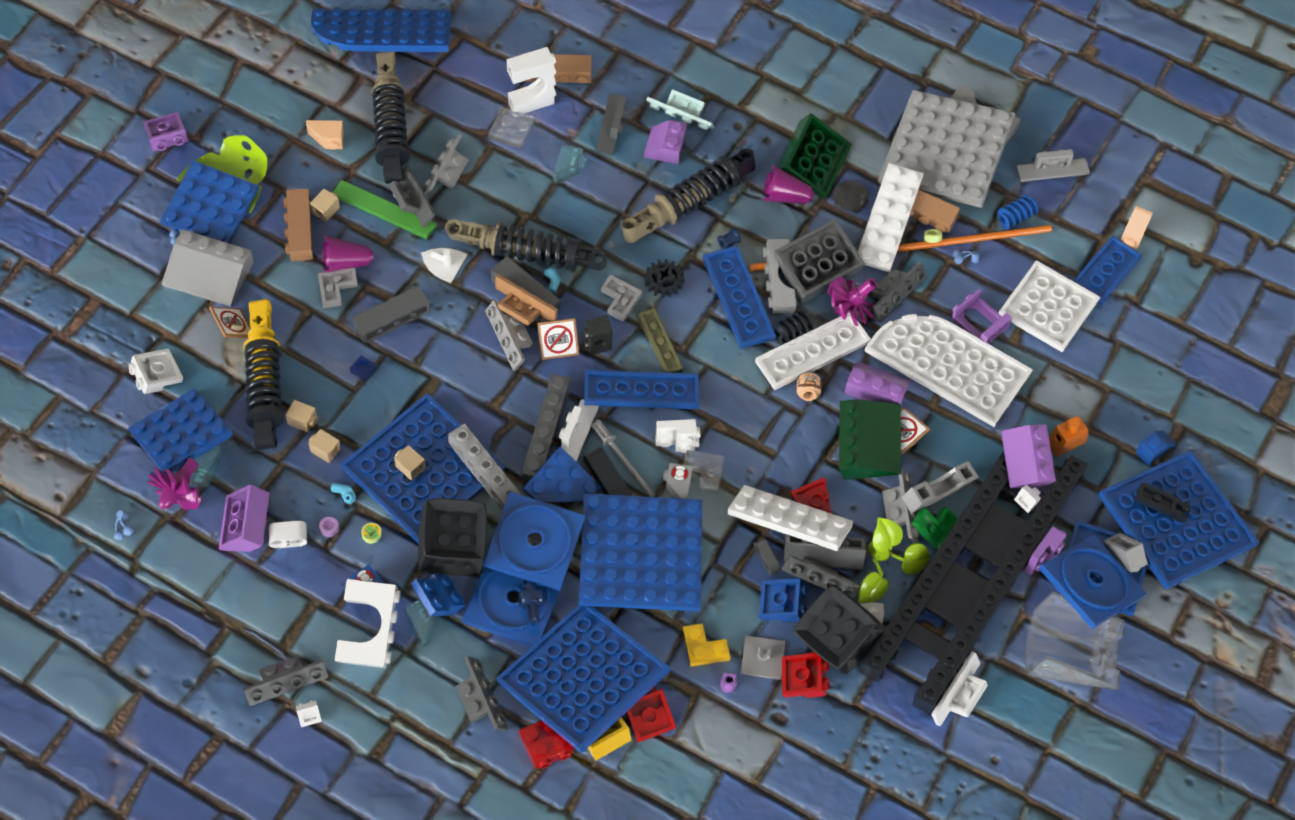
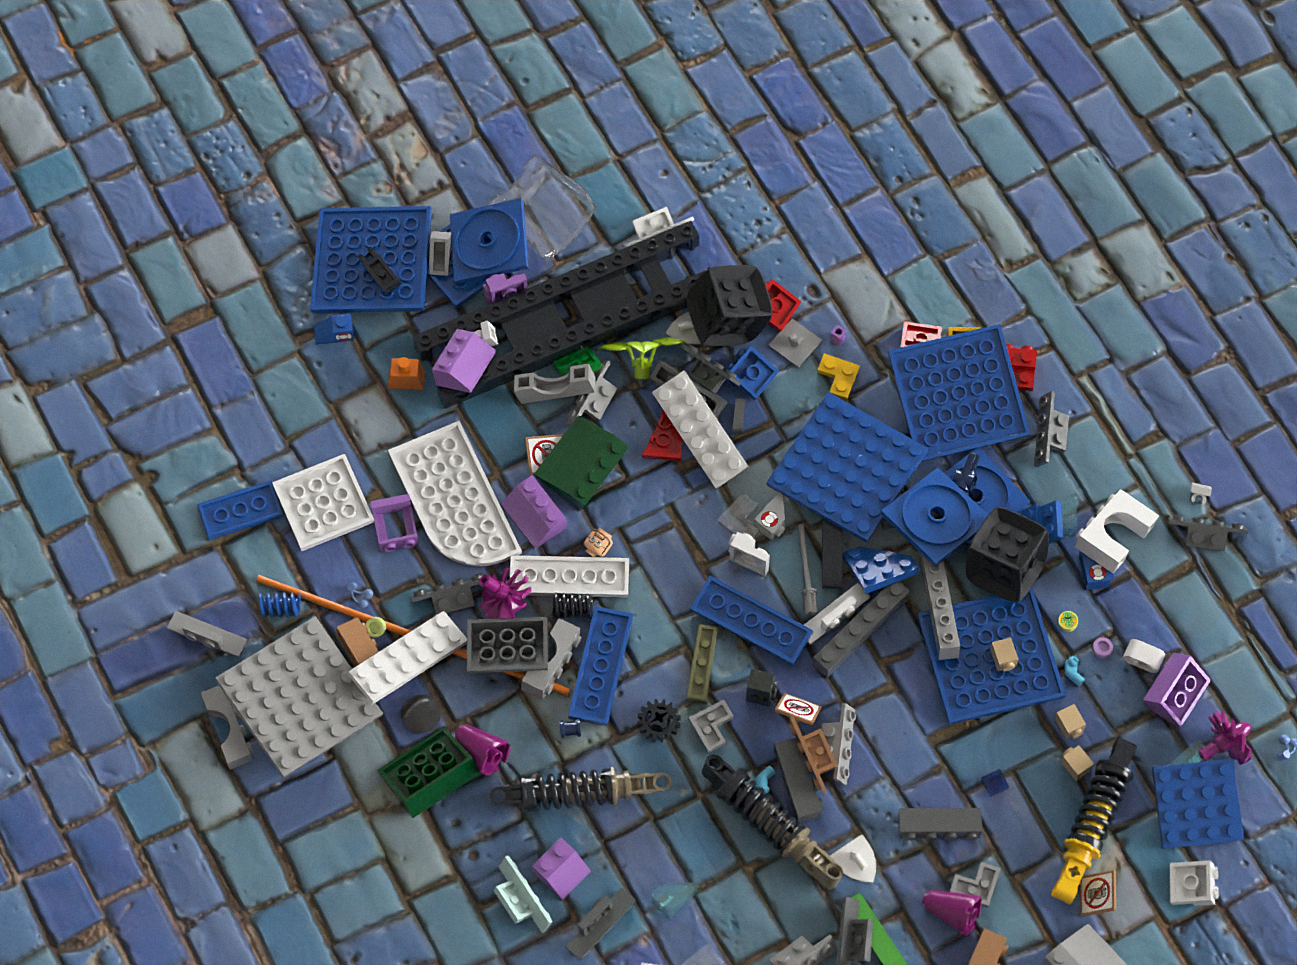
camera: 145 degrees left, 5 degrees up
light nougat slope [1121,206,1153,249] -> none

